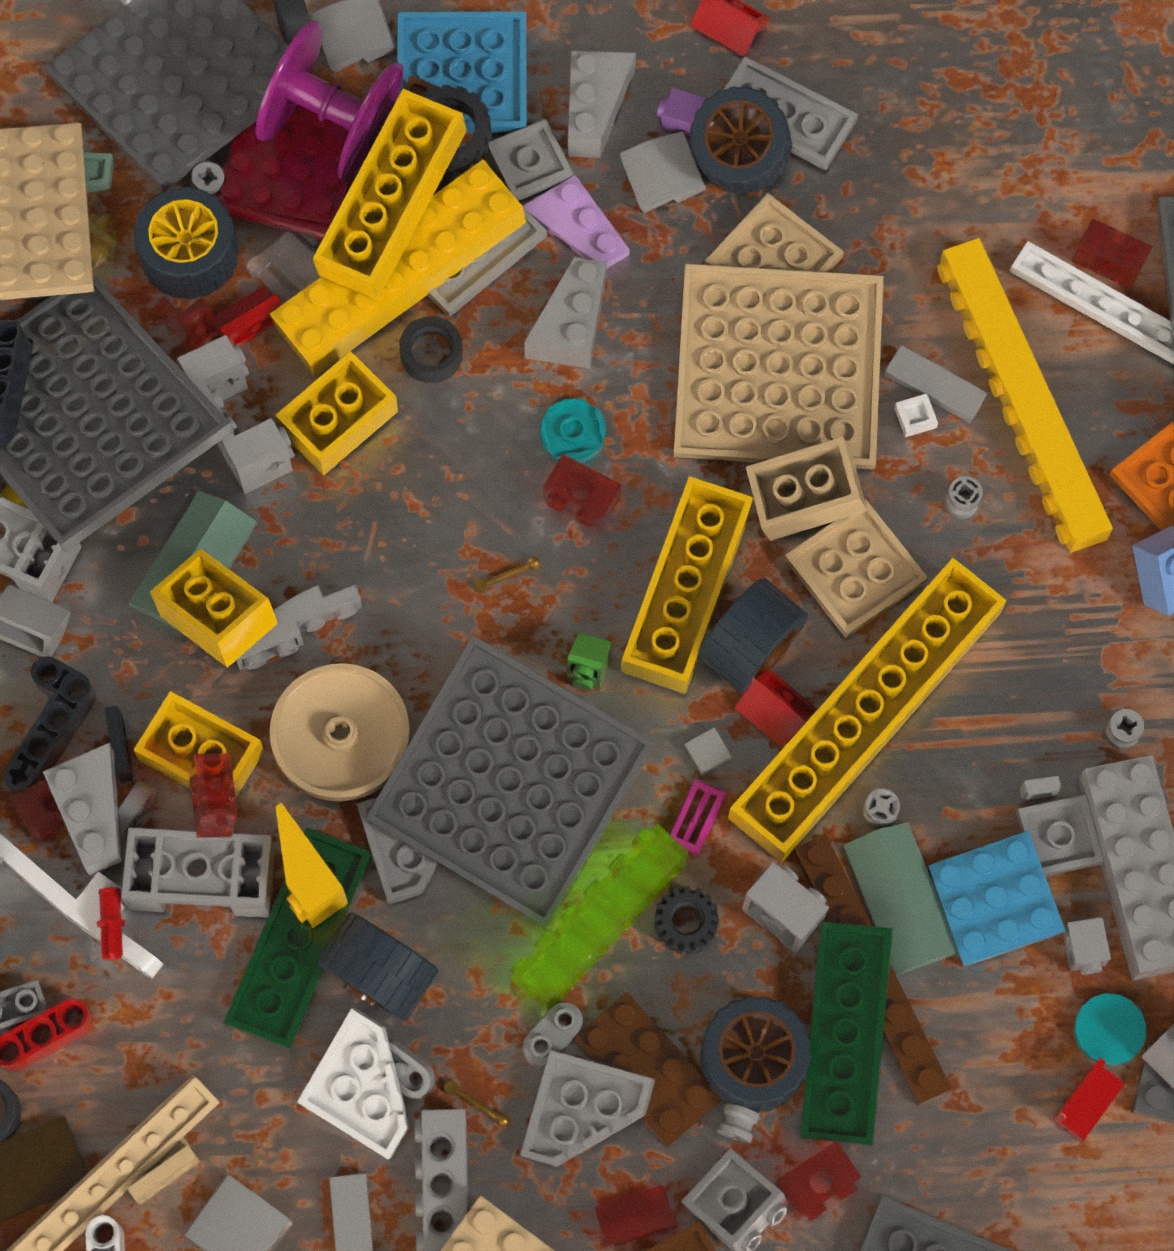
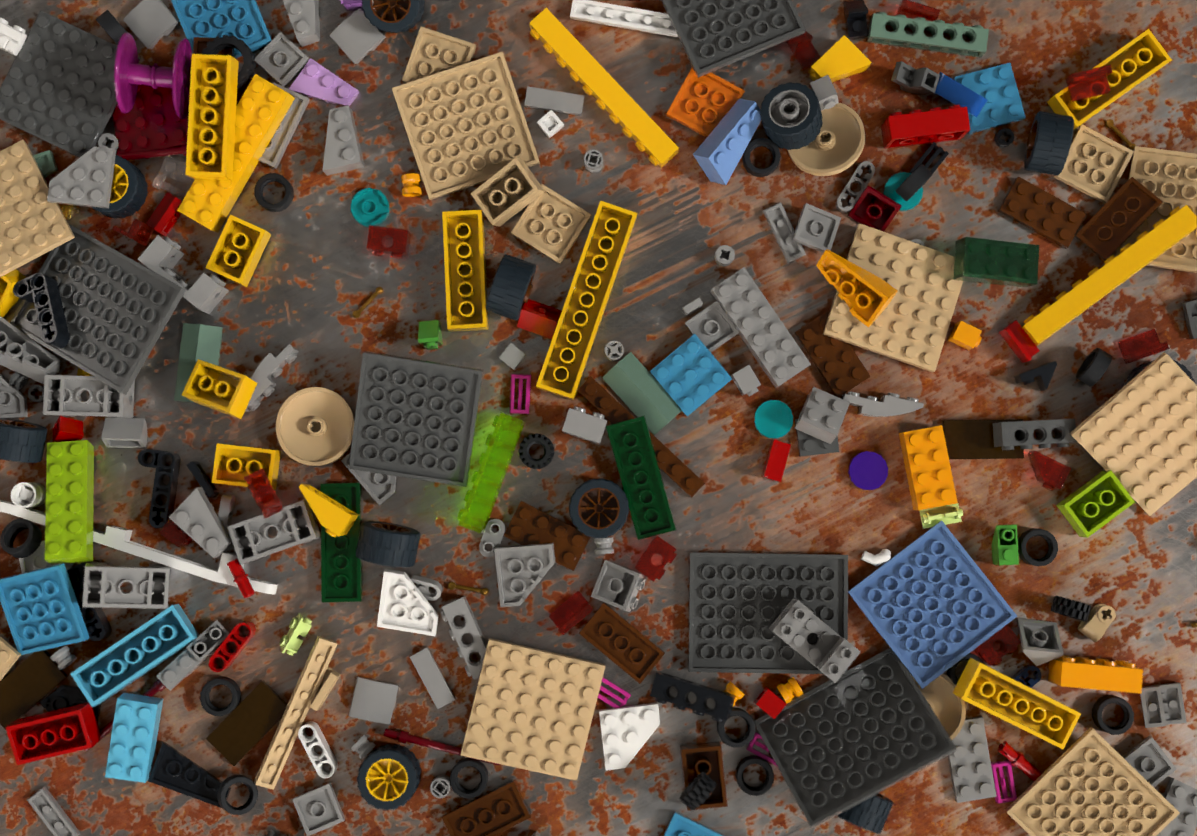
camera: 20 degrees left, 15 degrees up
none -> light grey plate [47,146,116,209]
none -> yellowish green hinge [279,613,312,656]
none -> light orange wheel [401,173,422,197]

